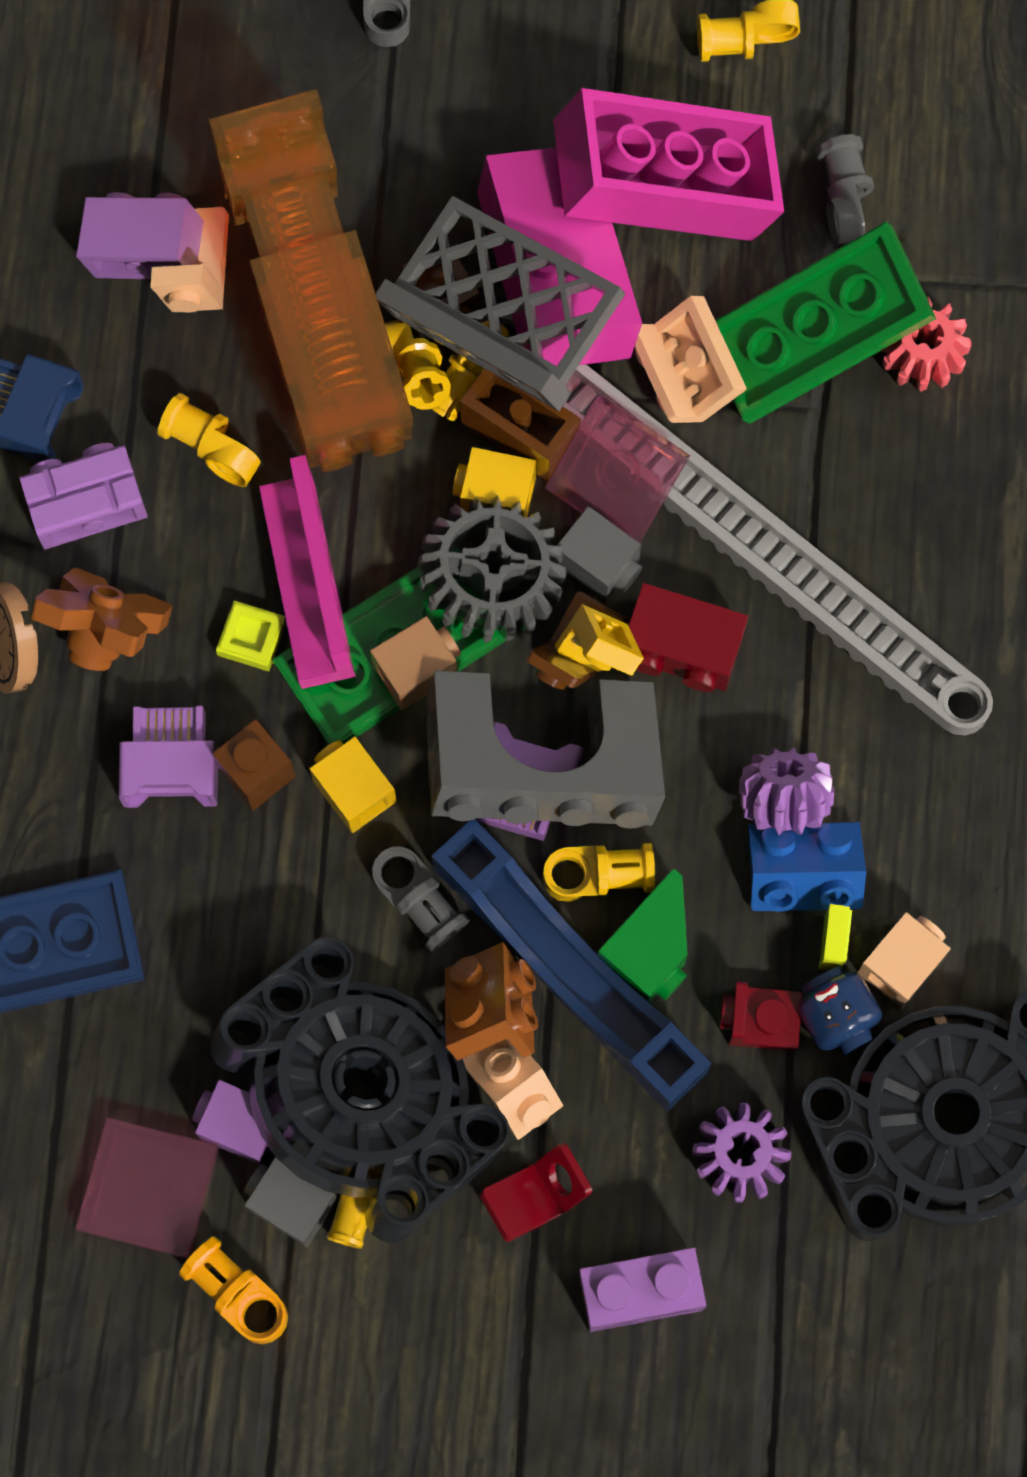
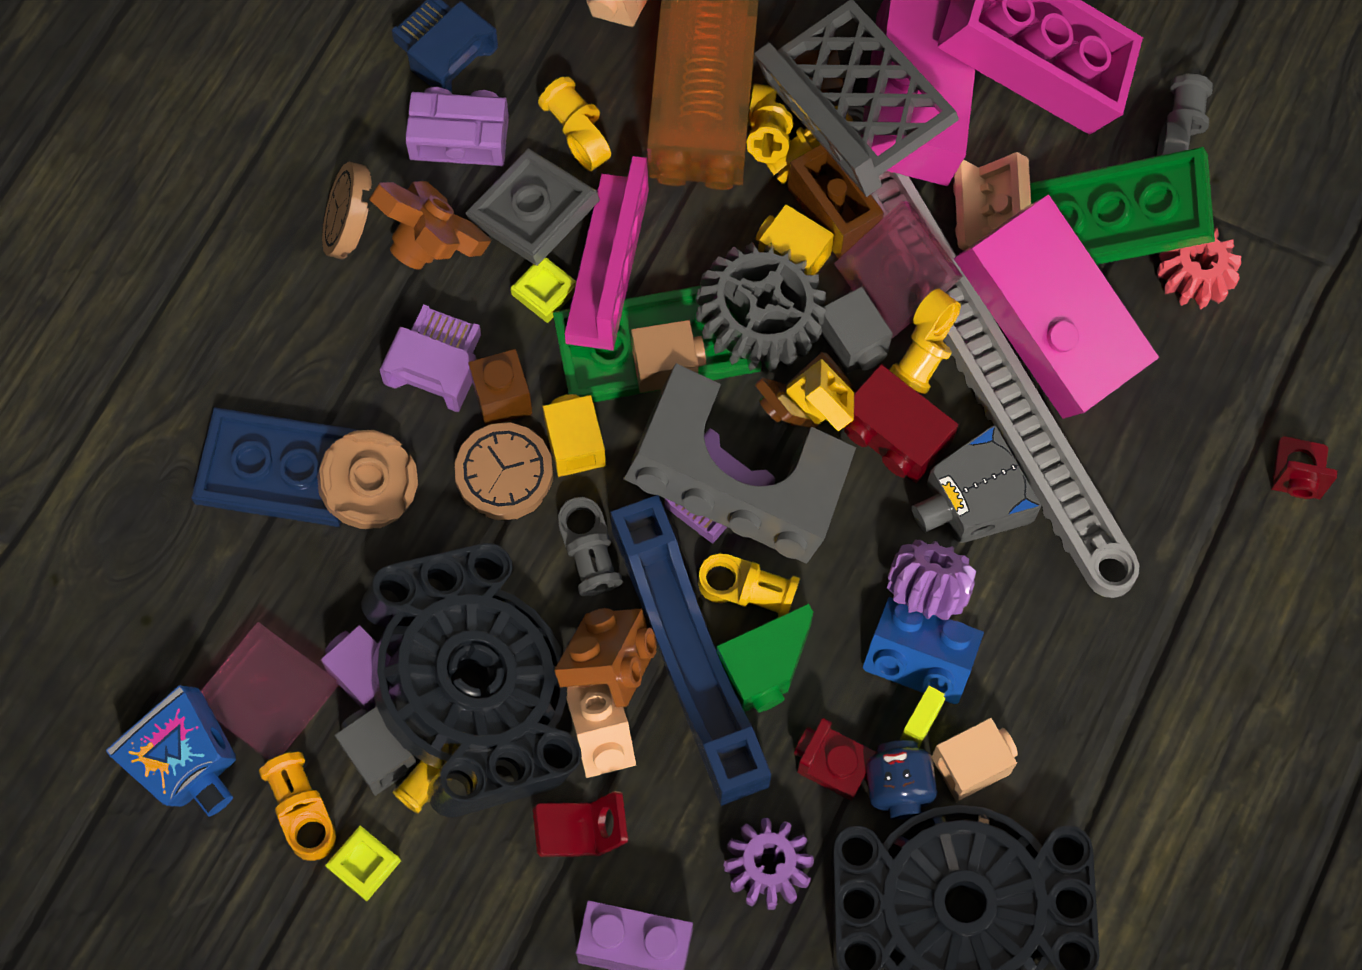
camera: 20 degrees right, 5 degrees down
none -> blue torso [106,685,236,816]
none -> medium nougat tile [317,430,418,529]
none -> neon yellow tile [325,826,401,902]
none -> medium nougat tile [455,423,553,520]
none -> dark grey tile [466,148,600,266]
none -> yellow connector [889,289,961,394]
none -> dark grey torso [912,425,1042,543]
none -> dark pink brick [953,194,1159,419]

